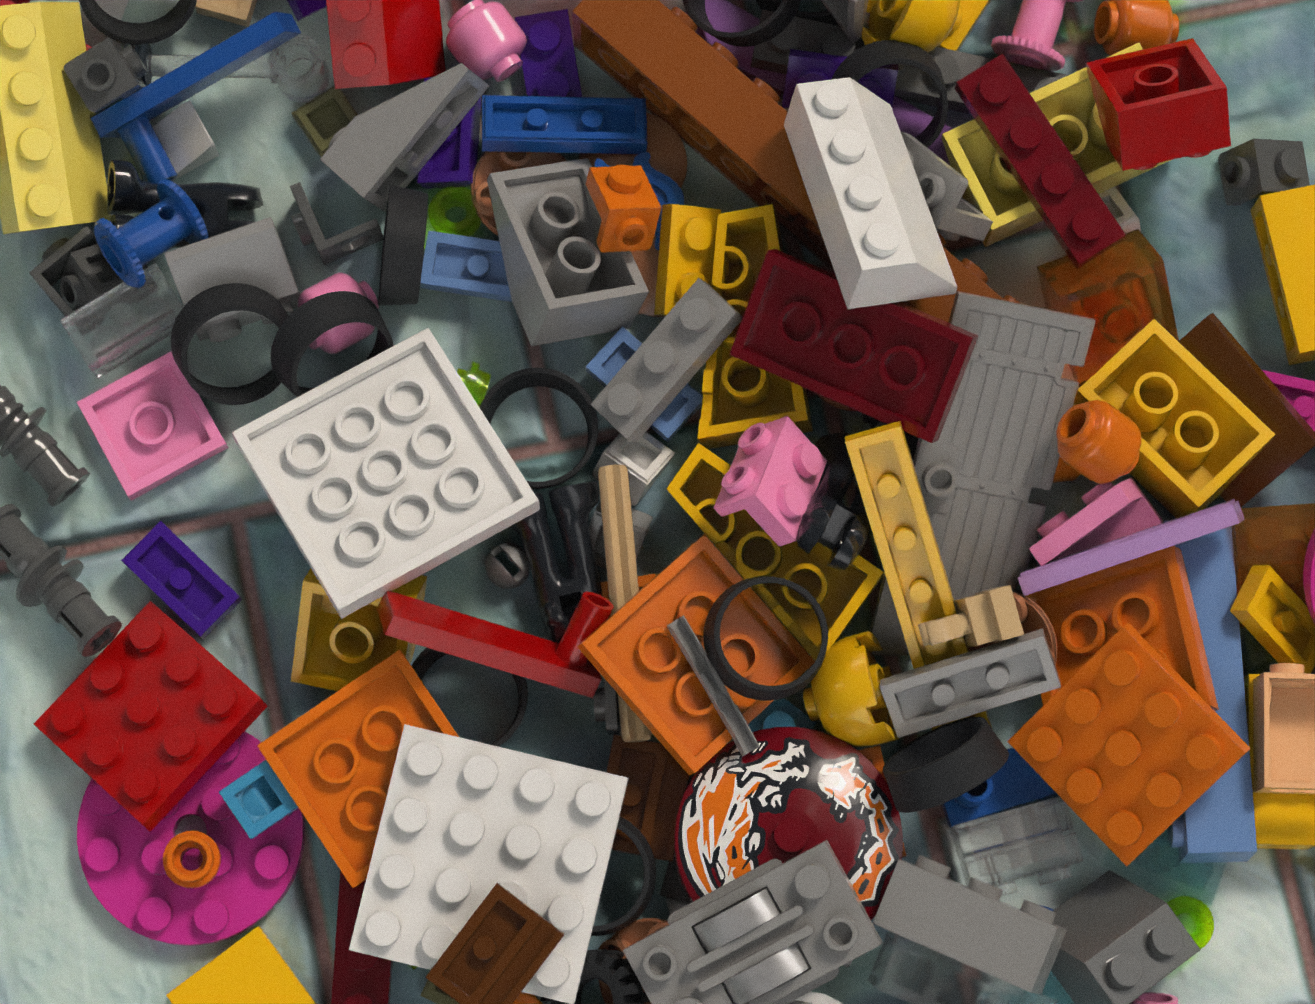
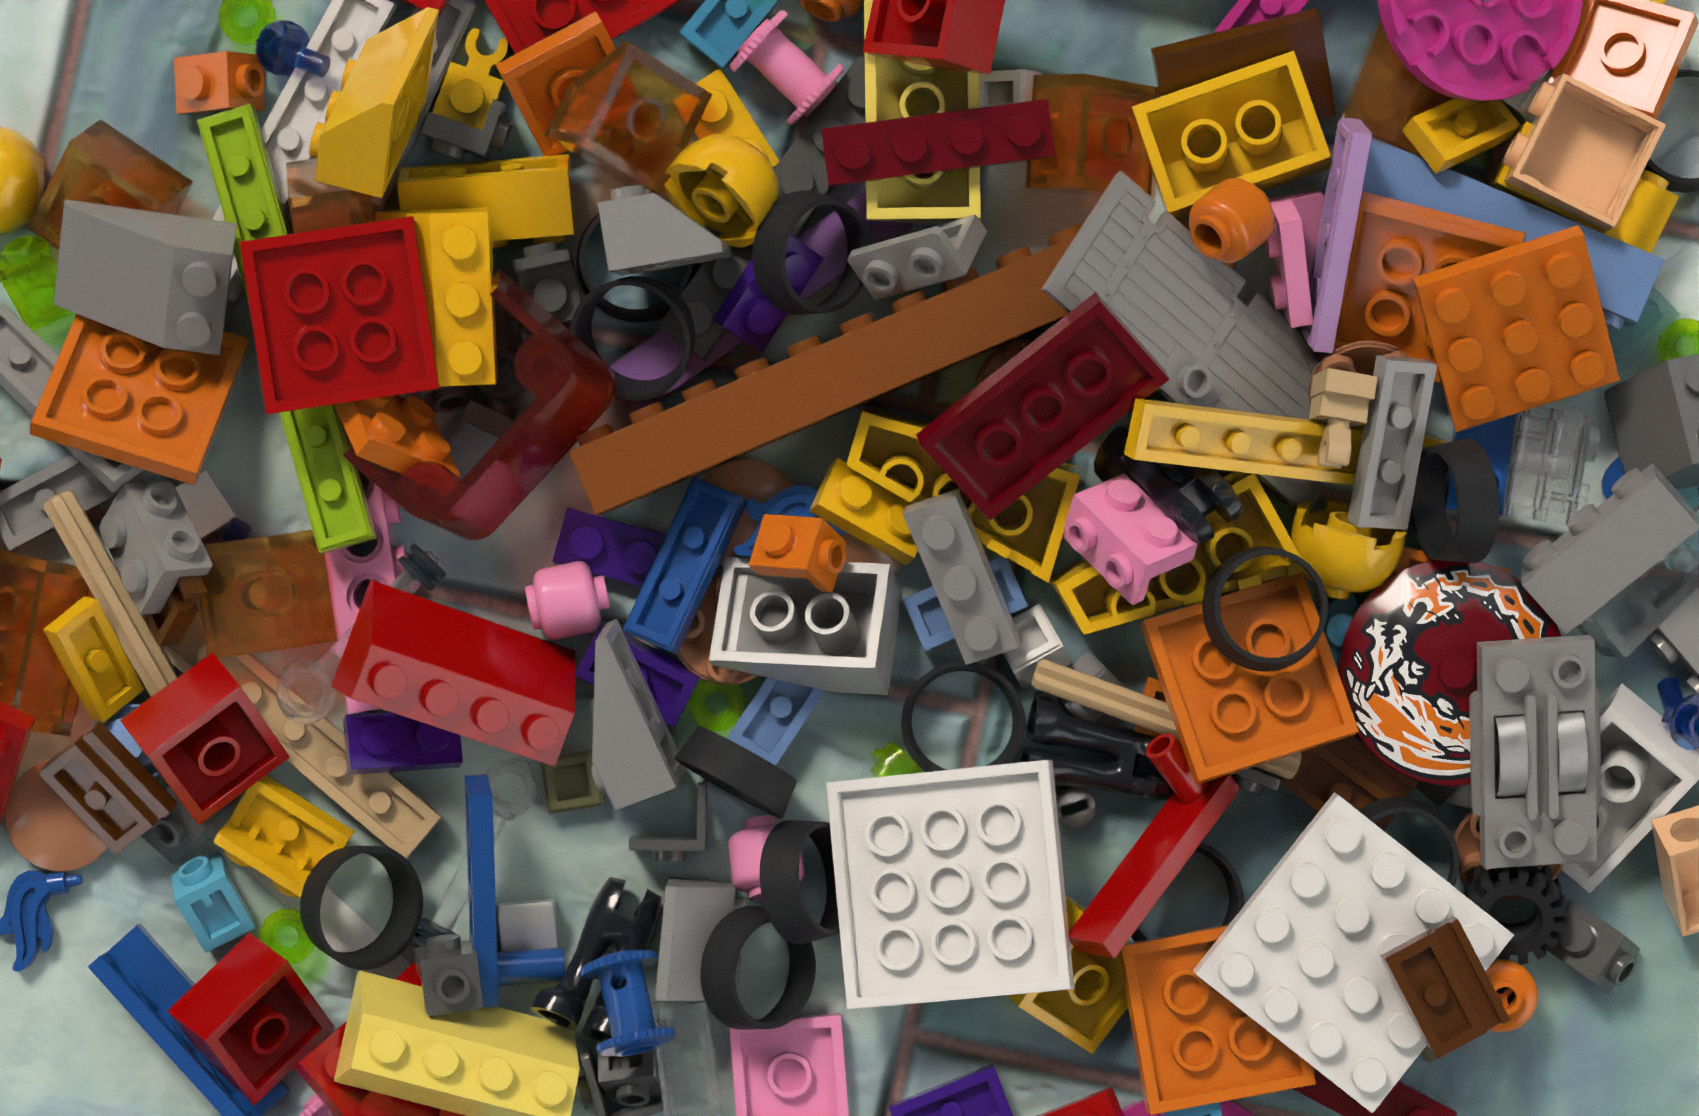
camera: 70 degrees left, 10 degrees up
light grey piece [667,615,760,756] -> none
white slope [784,77,958,309] -> none

